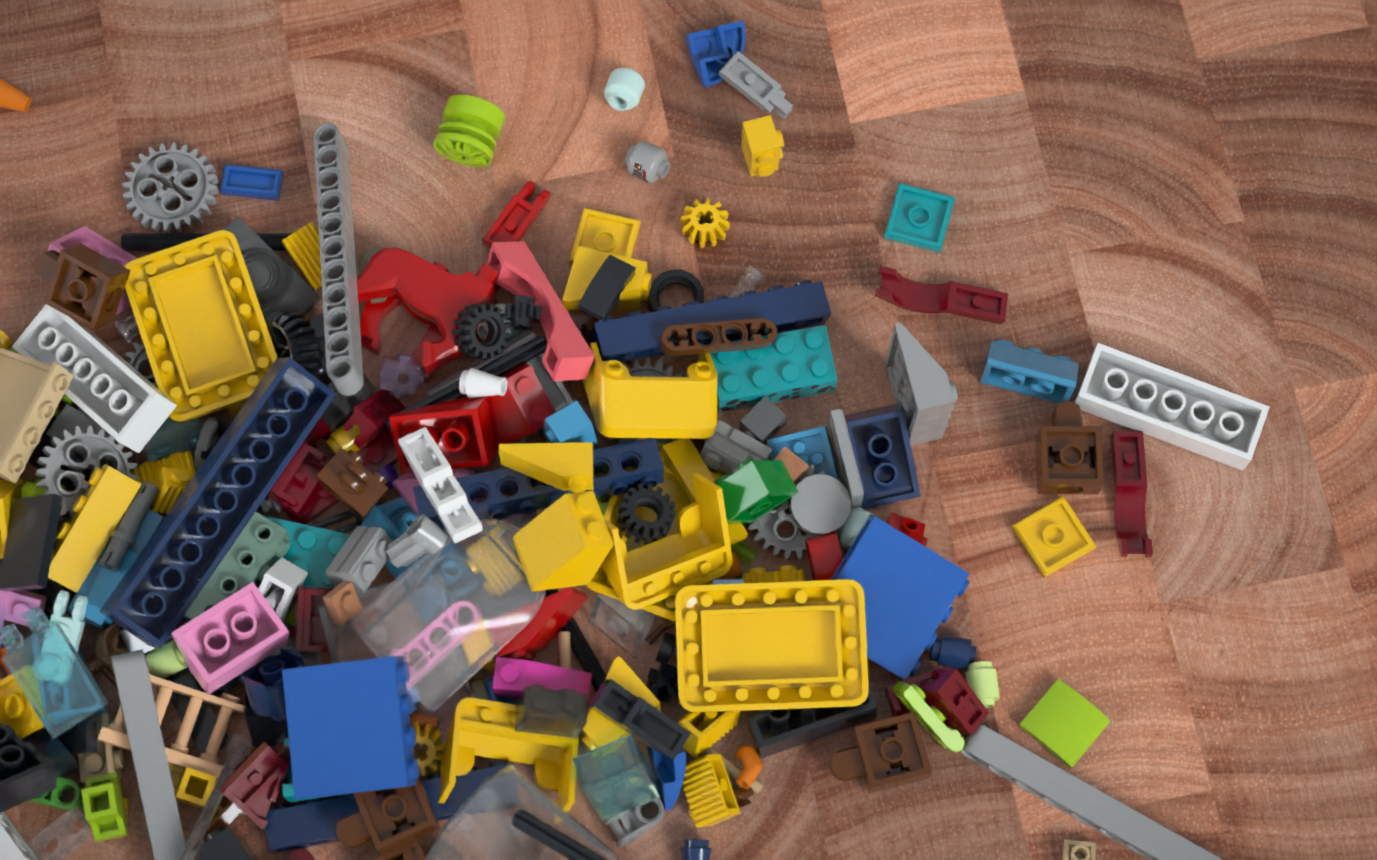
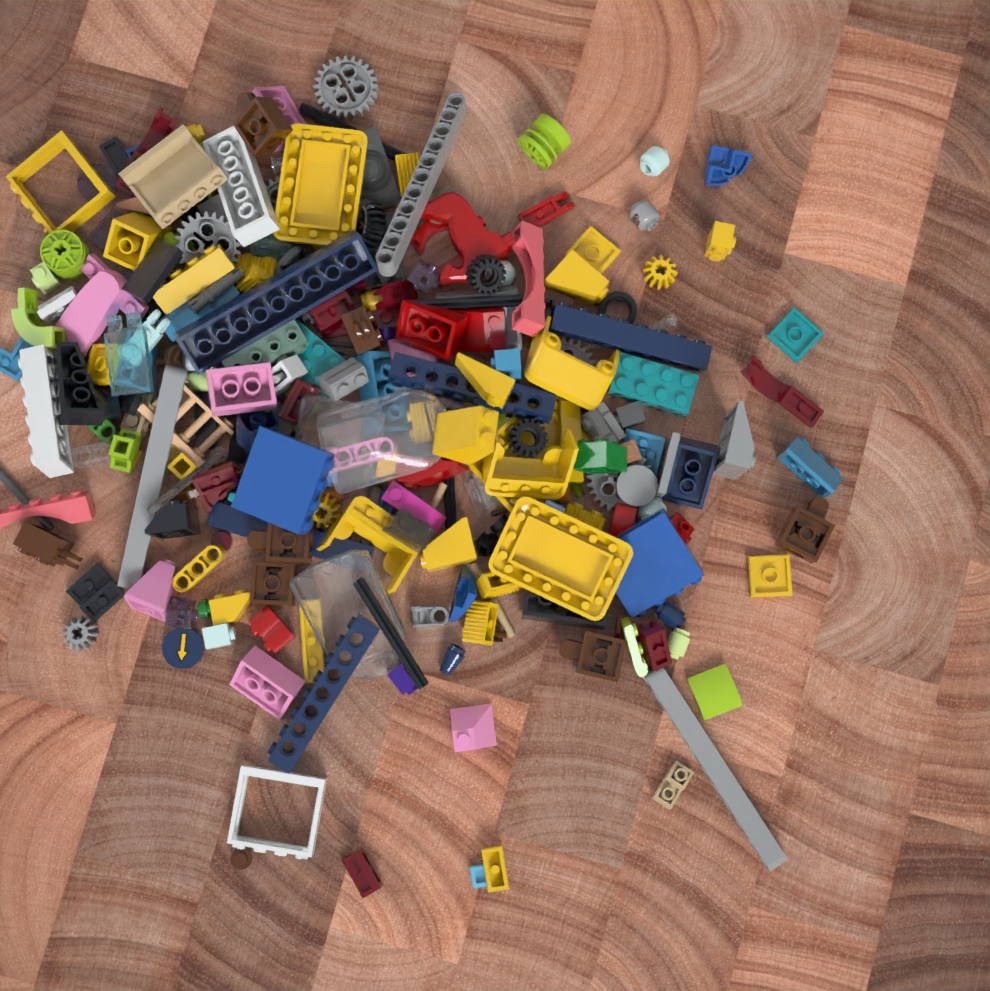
camera: 25 degrees right, 10 degrees up
blue tile [220,164,284,201] -> none
nougat plate [322,581,363,625] -> none
light grey piece [386,514,448,568] -> none
white slope [398,427,483,543] -> none
white cone [459,368,507,398] -> none
black gear [505,295,542,331] -> none
clear light blue brick [573,734,660,820] -> none
black slope [578,255,636,321] -> none
black slope [588,679,691,760] -> none
reddish brown beam [660,318,777,356] -> none
light grey hinge [719,51,793,120] -> none
orange arm [736,745,763,789] -> none
white brick [1075,343,1270,471] -> none
dark red piece [1111,431,1153,557] -> none

